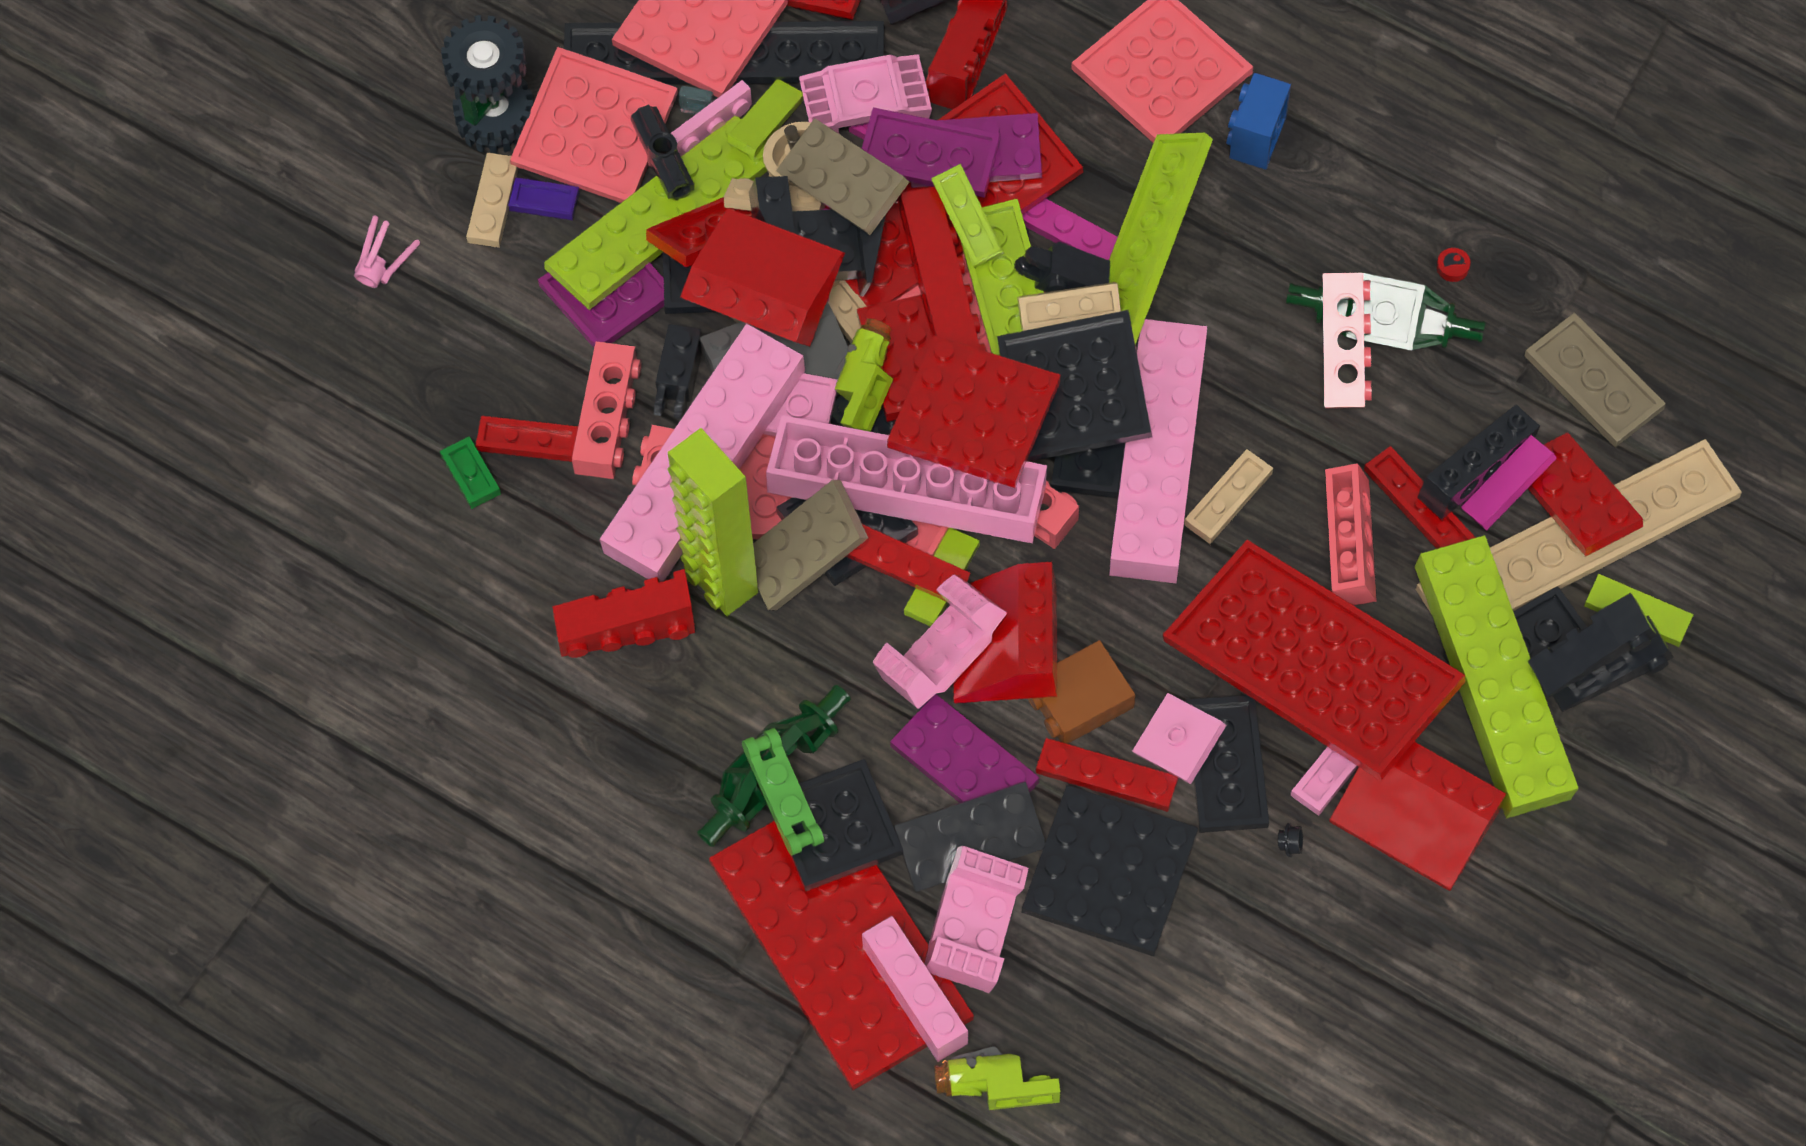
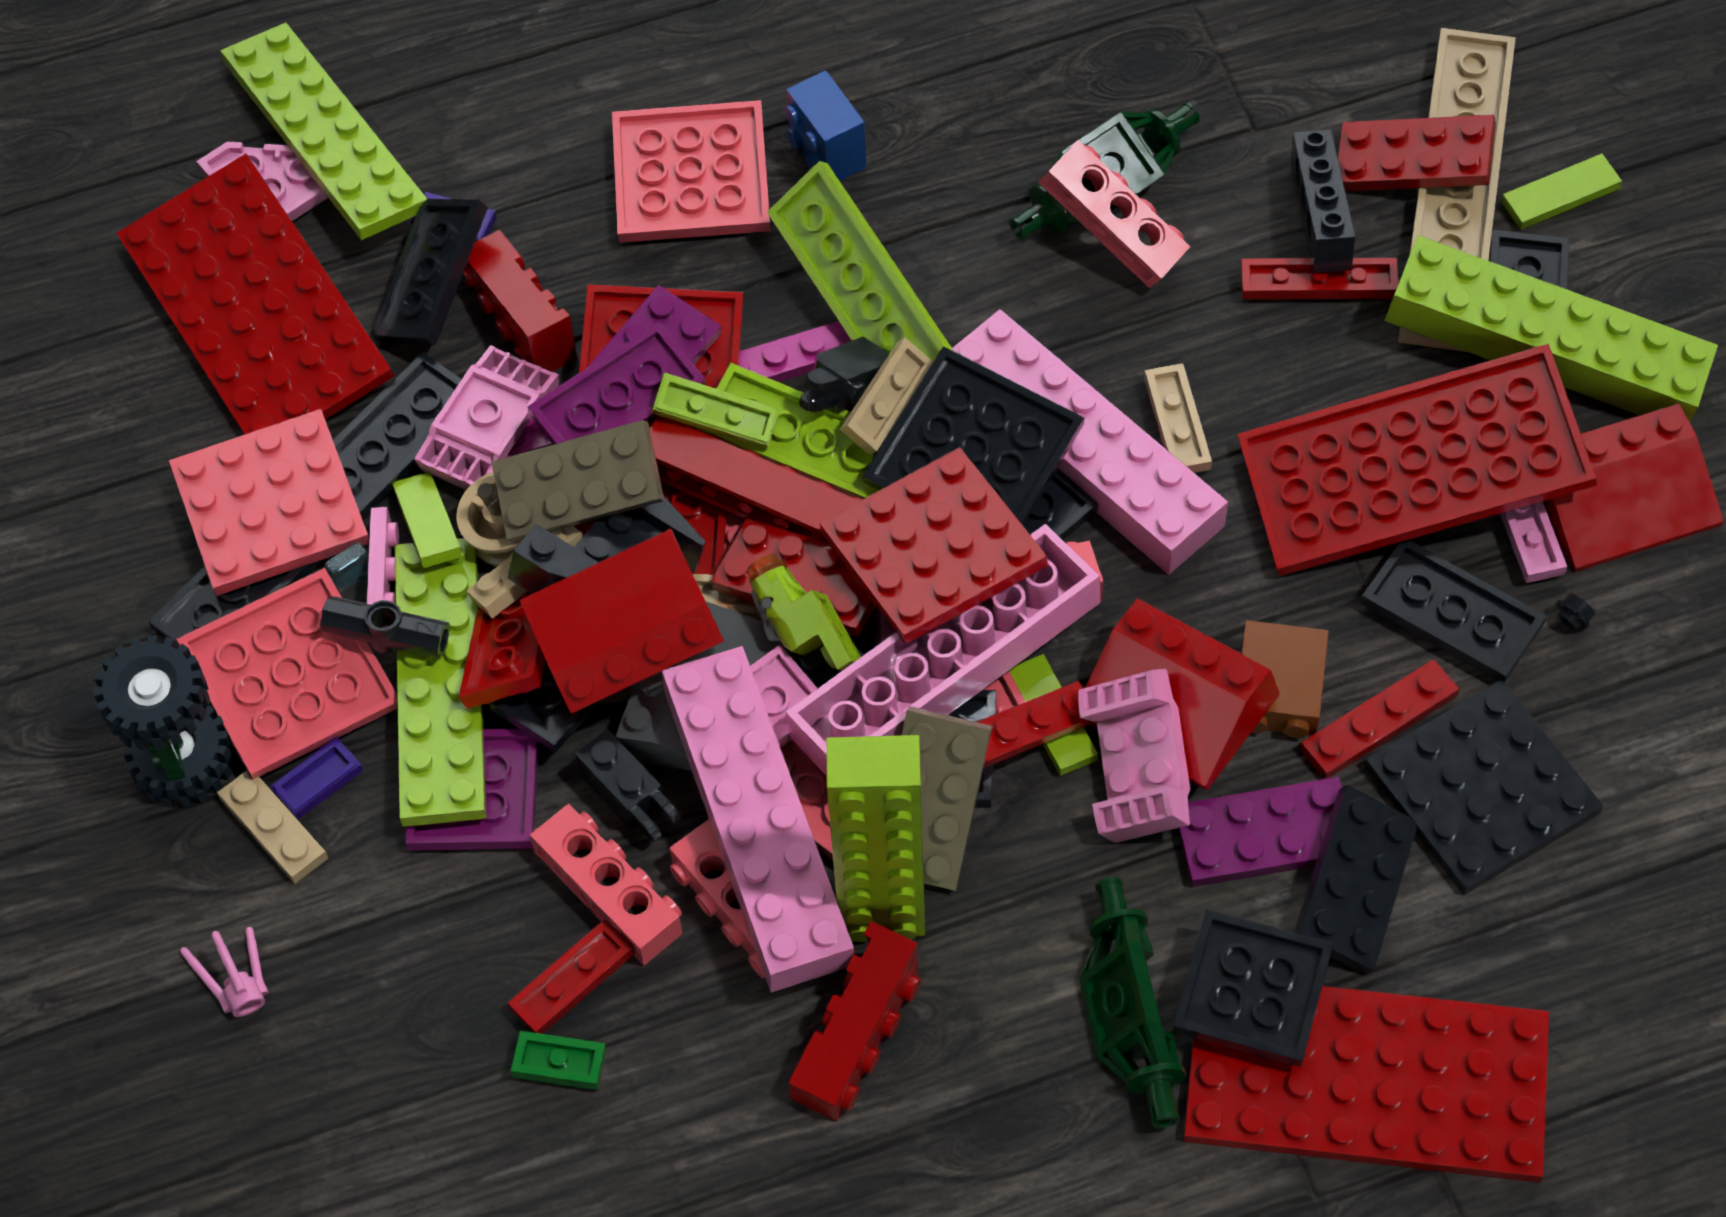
camera: 50 degrees left, 5 degrees down
bright green plate [742,728,824,856] -> none
bright pink brick [862,916,968,1062] -> none
bright pink plate [924,846,1029,993] -> none
lime plate [934,1046,1060,1110] -> none
bright pink plate [1132,693,1226,784] -> none
coral brick [1325,463,1376,605] -> none
red tile [1436,248,1470,282] -> none
dark pink tile [1461,435,1557,531] -> none
dark tan plate [1524,312,1666,448] -> none
black wedge [1528,593,1674,712] -> none

